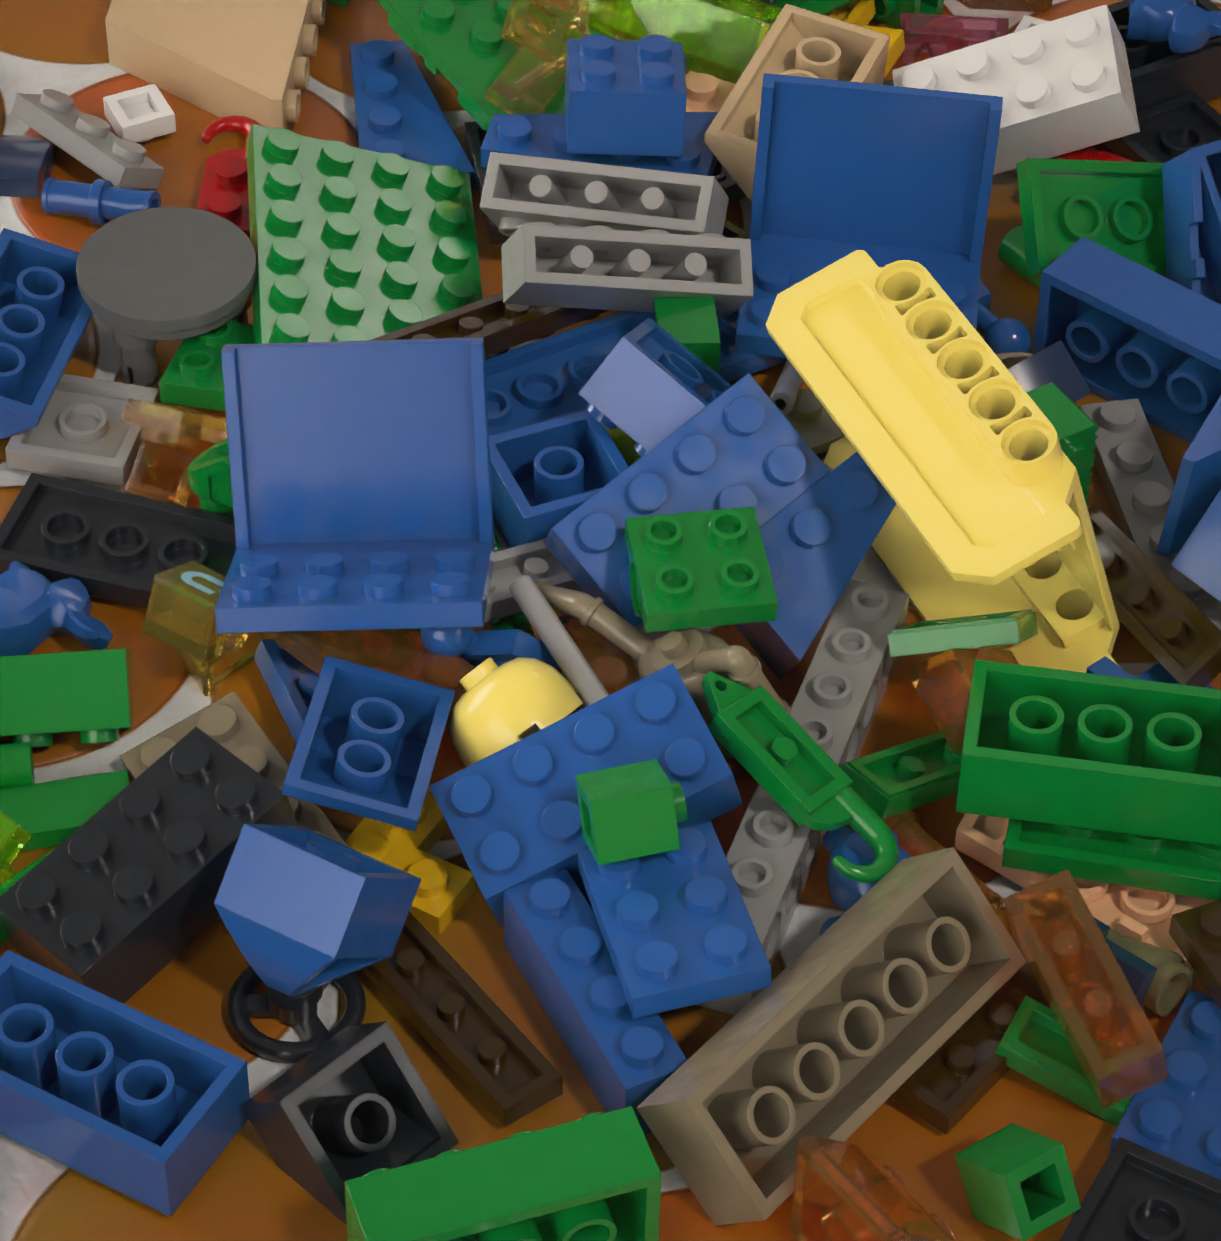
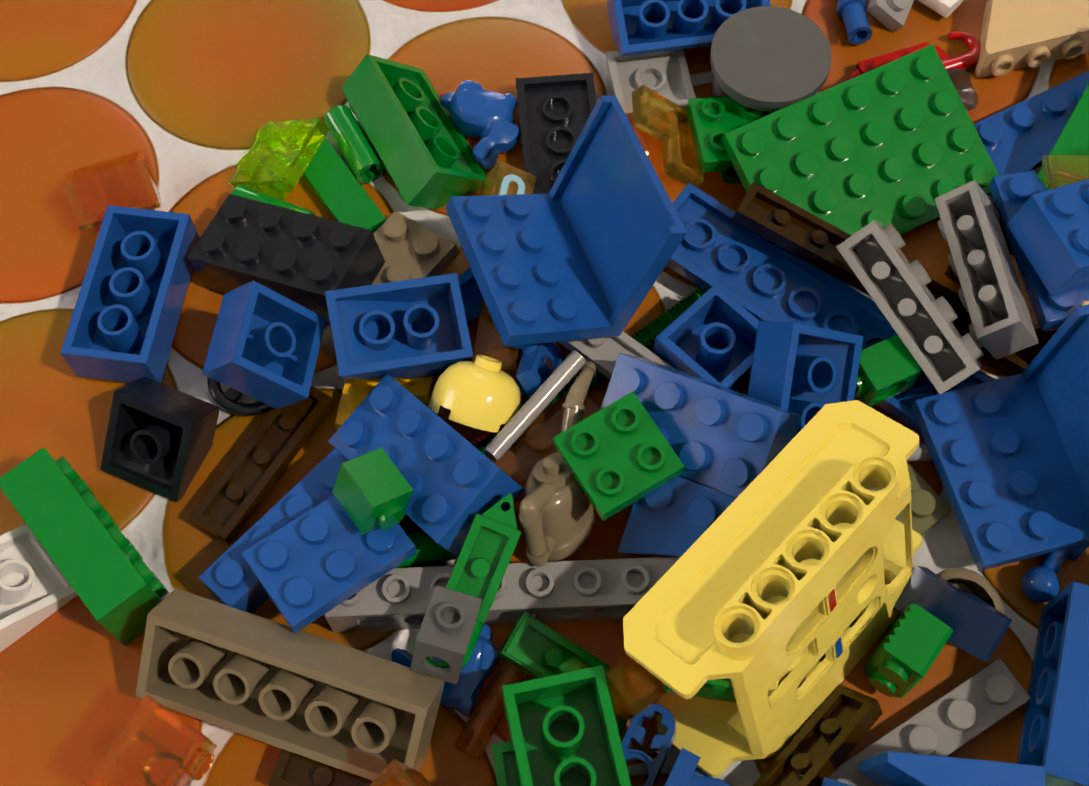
camera: 70 degrees right, 20 degrees up
none -> dark grey bracket [410,585,482,684]

